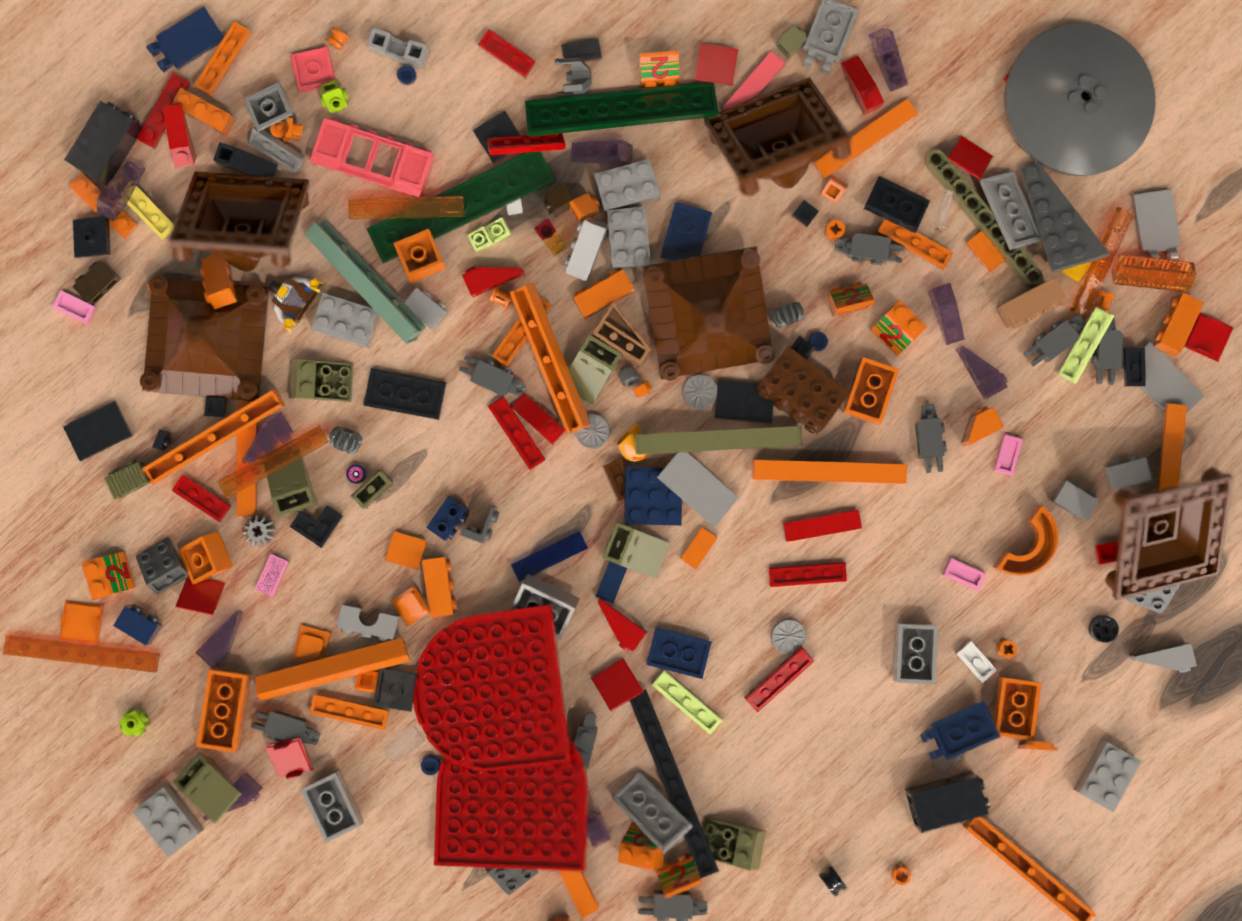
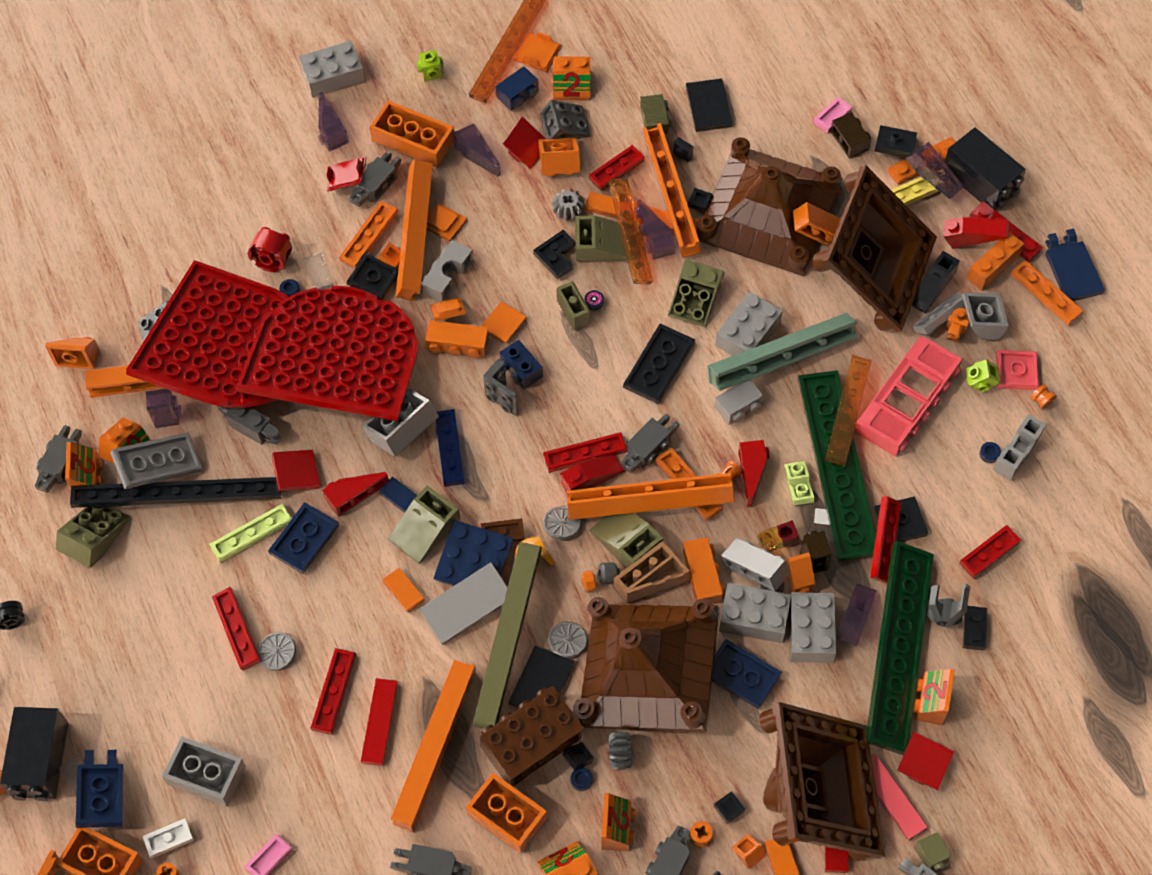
camera: 110 degrees right, 25 degrees down
olive slope [173,752,242,824] -> none
bright pink tile [255,554,289,597] -> none
torso [268,277,324,333] -> none
light grey brick [301,770,364,843] -> none
dark grey gear [328,426,362,454] -> none
orange slope [393,229,446,284] -> none
none -> red brick [247,227,292,272]

